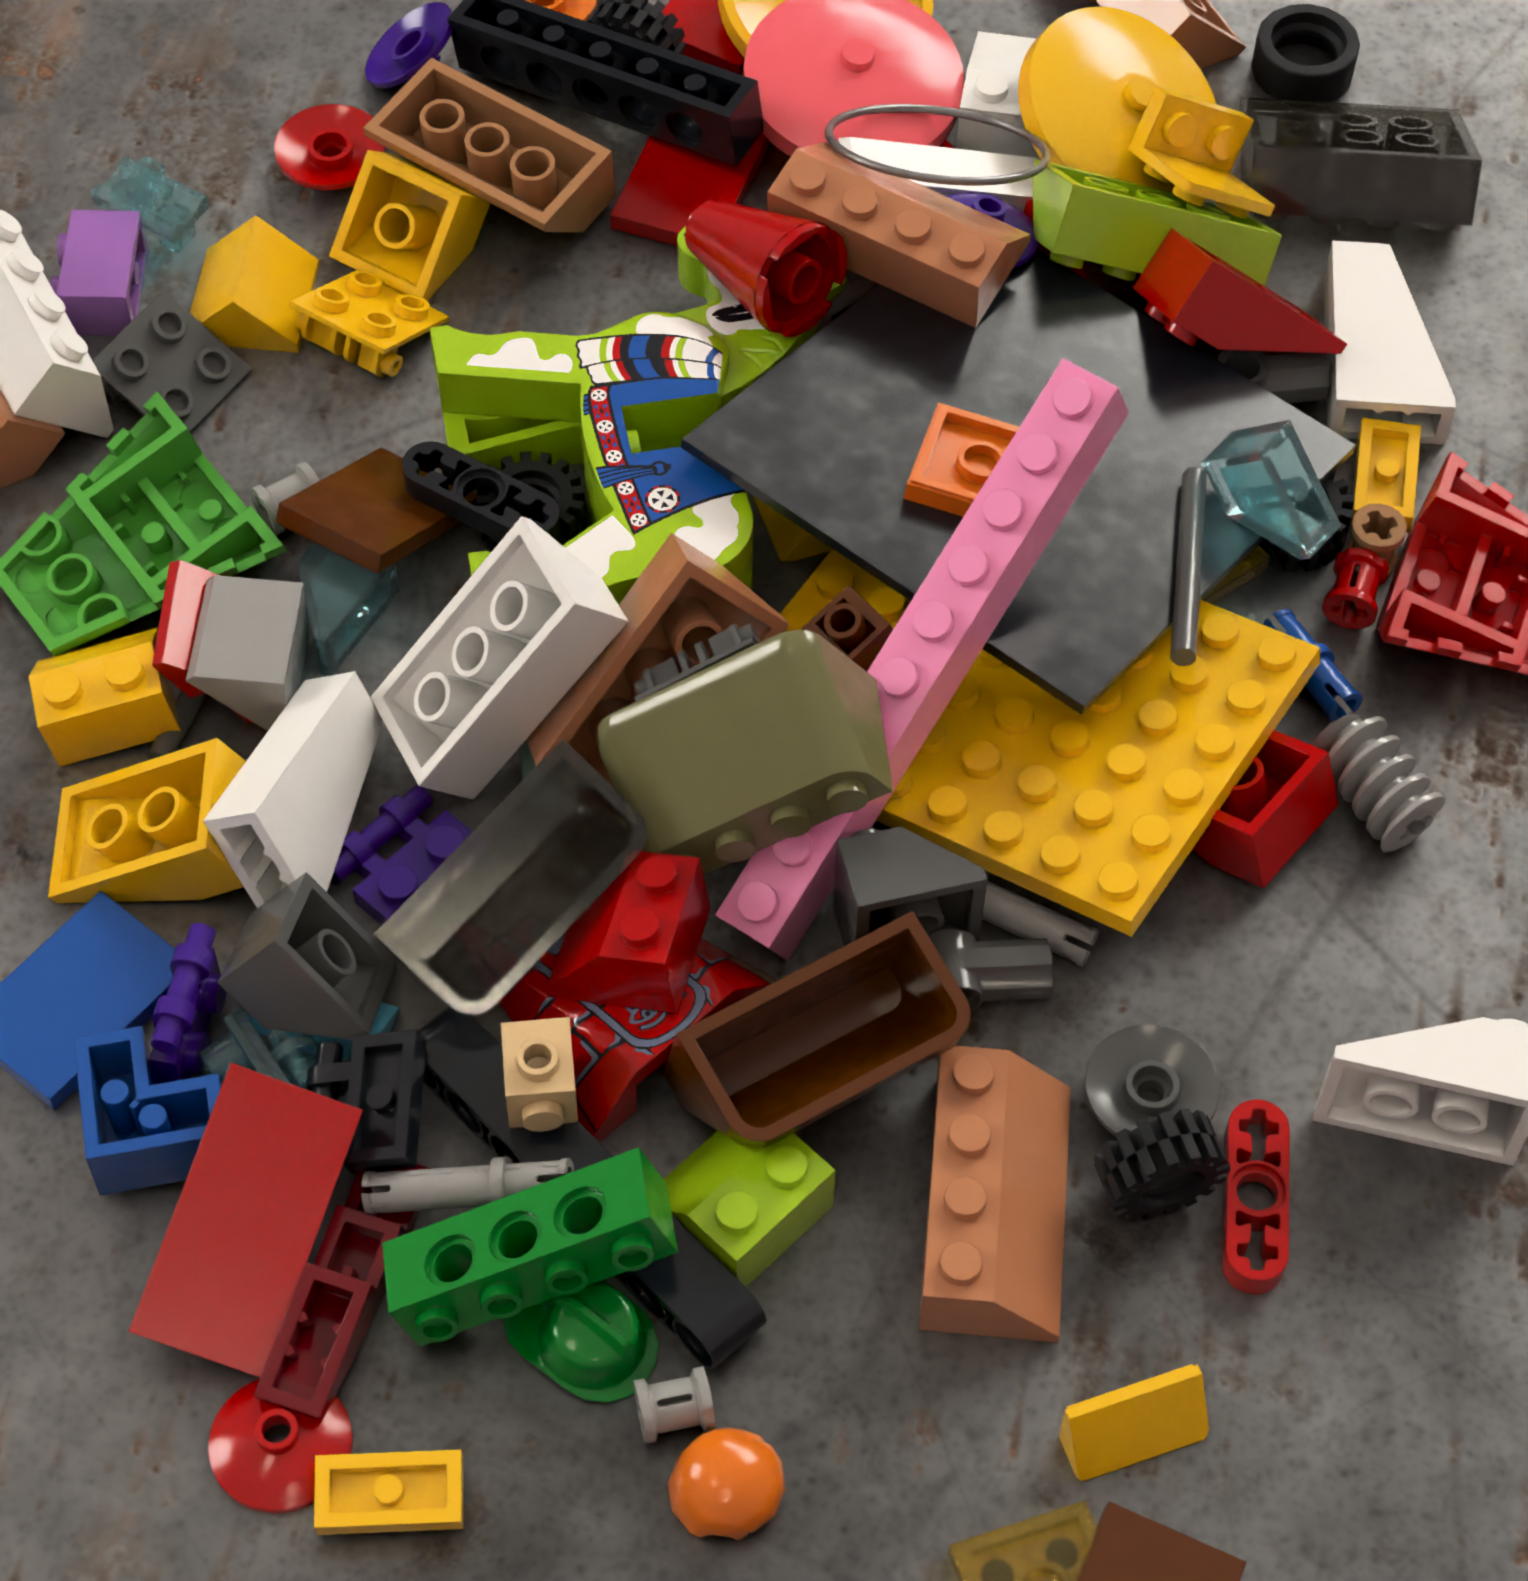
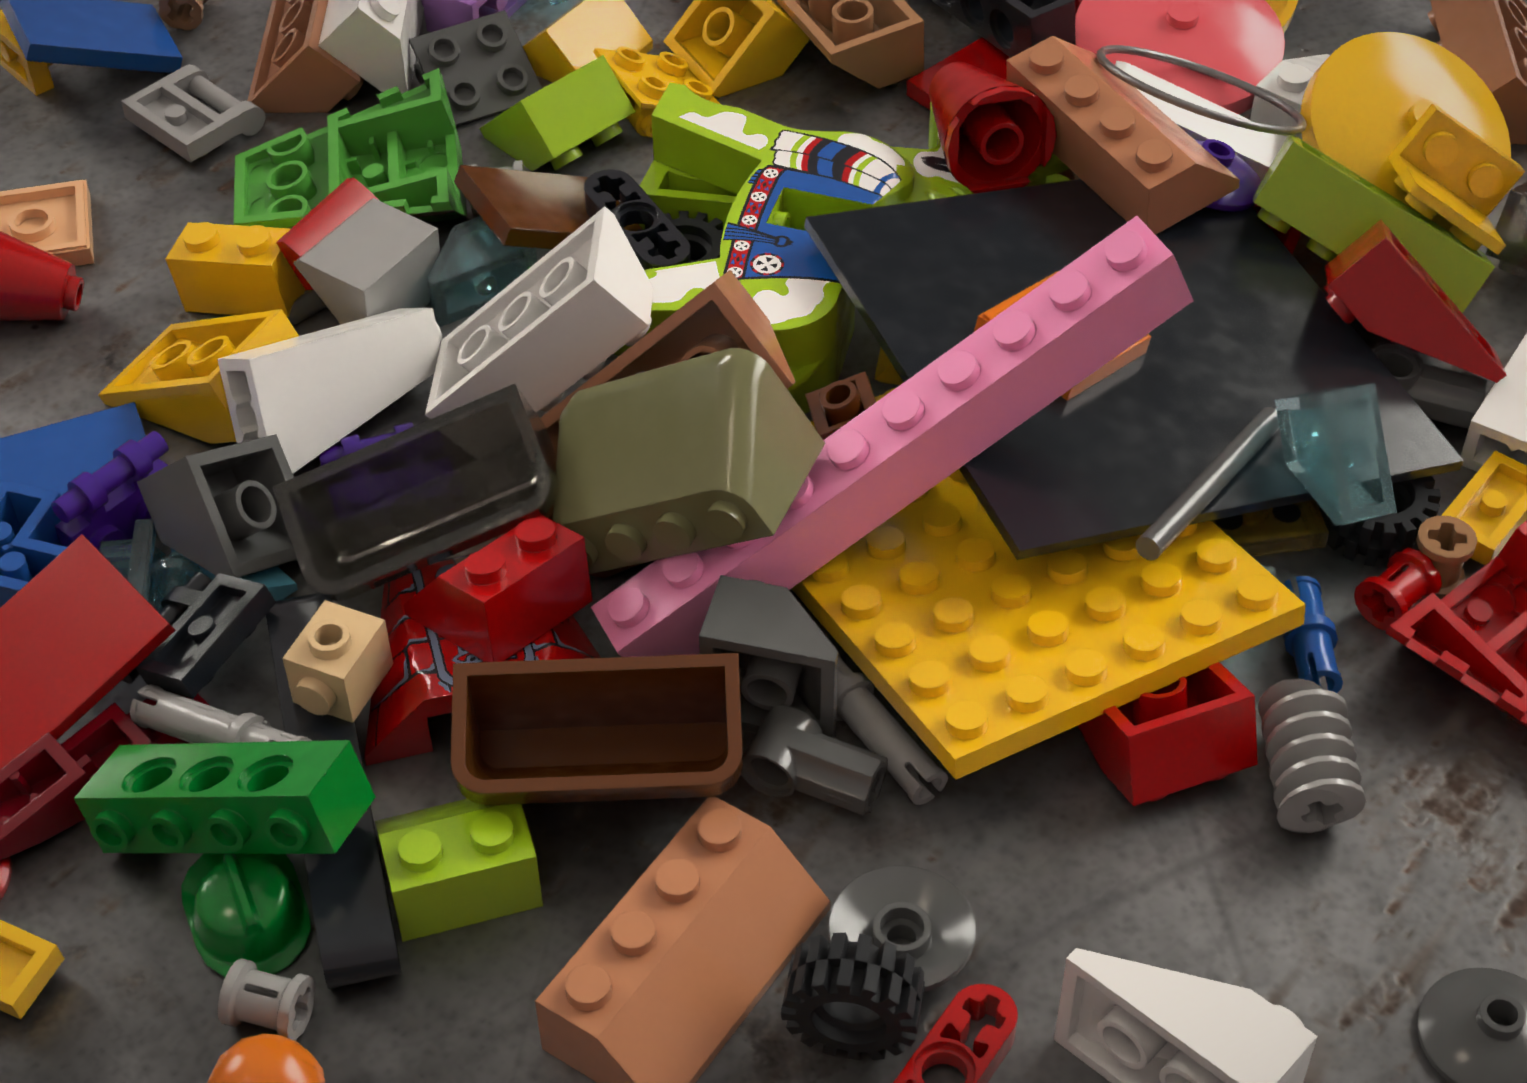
camera: 30 degrees right, 10 degrees down
none -> lime slope [479,55,636,171]

